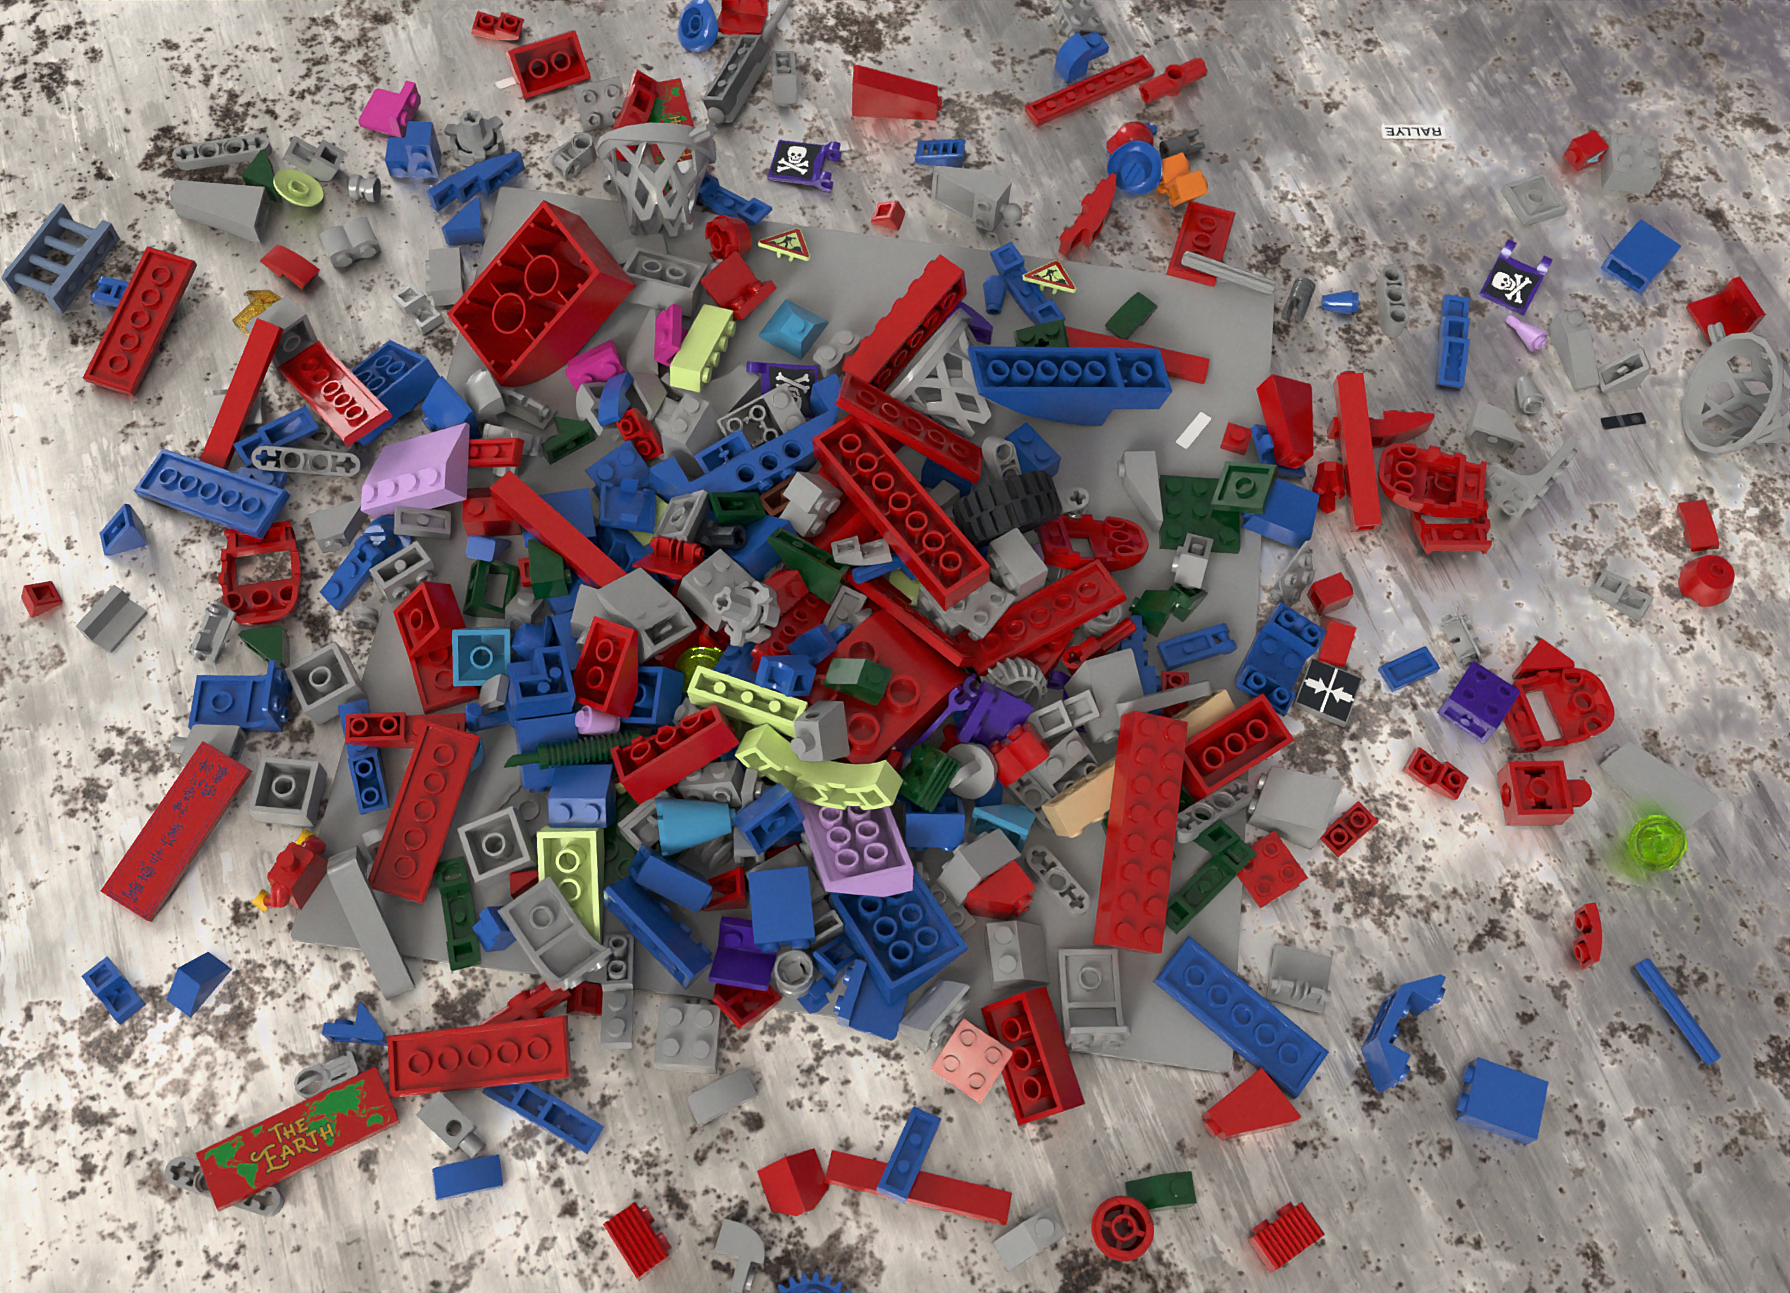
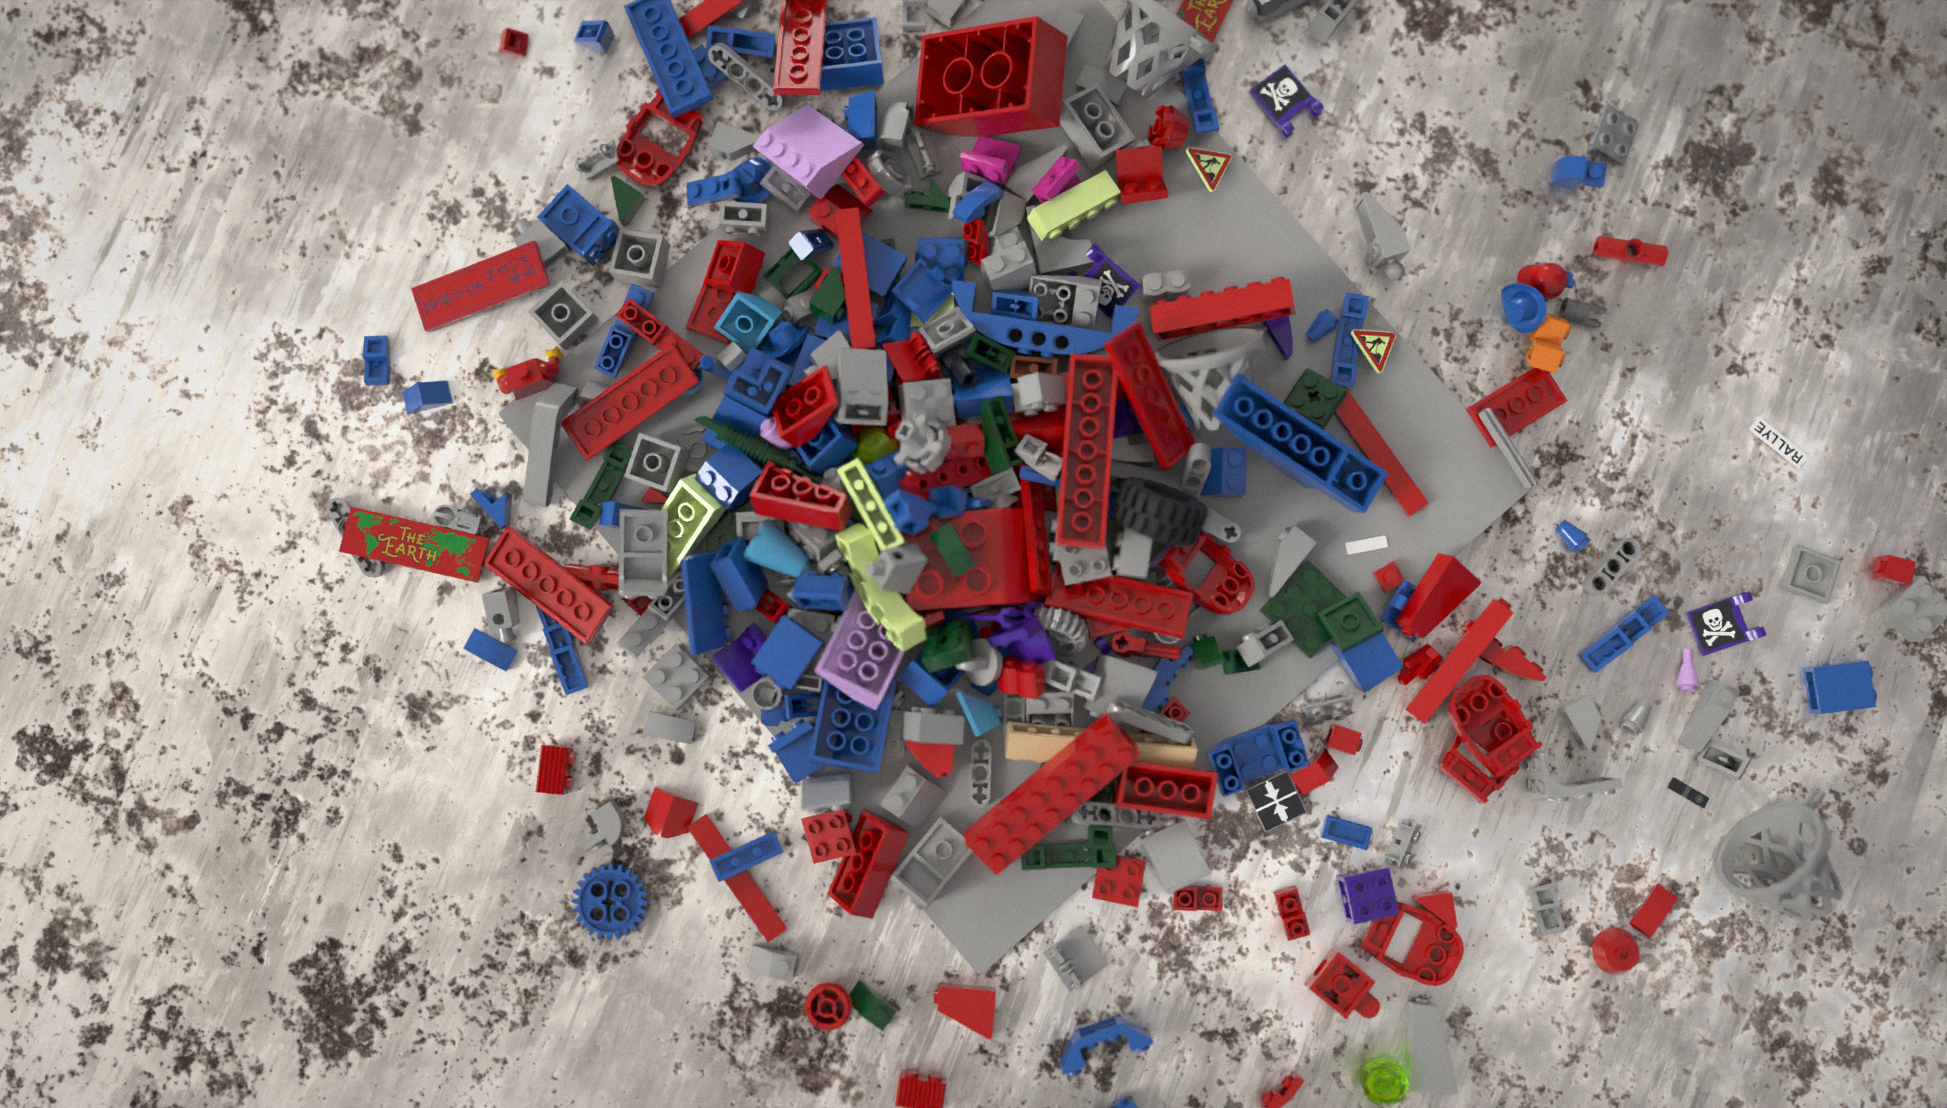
camera: 45 degrees right, 20 degrees up
light grey panel [76,585,147,653] -> none
light grey bush [352,607,378,630] -> none
red slope [713,983,782,1030] -> none
dark azure slope [759,299,828,360] -> none
red slope [852,65,942,121] -> none
red slope [871,200,905,230] -> none
blue slope [915,139,966,168] -> none
red tile [1024,54,1155,127] -> none
red slope [1059,173,1116,257] -> none
dark green slope [1105,291,1158,340] -> none
blue tile [1153,936,1329,1099] -> none
blue plate [1156,623,1237,671] -> none
dark grey hinge [1281,277,1316,322] -> none
red bracket [1686,276,1766,345] -> none

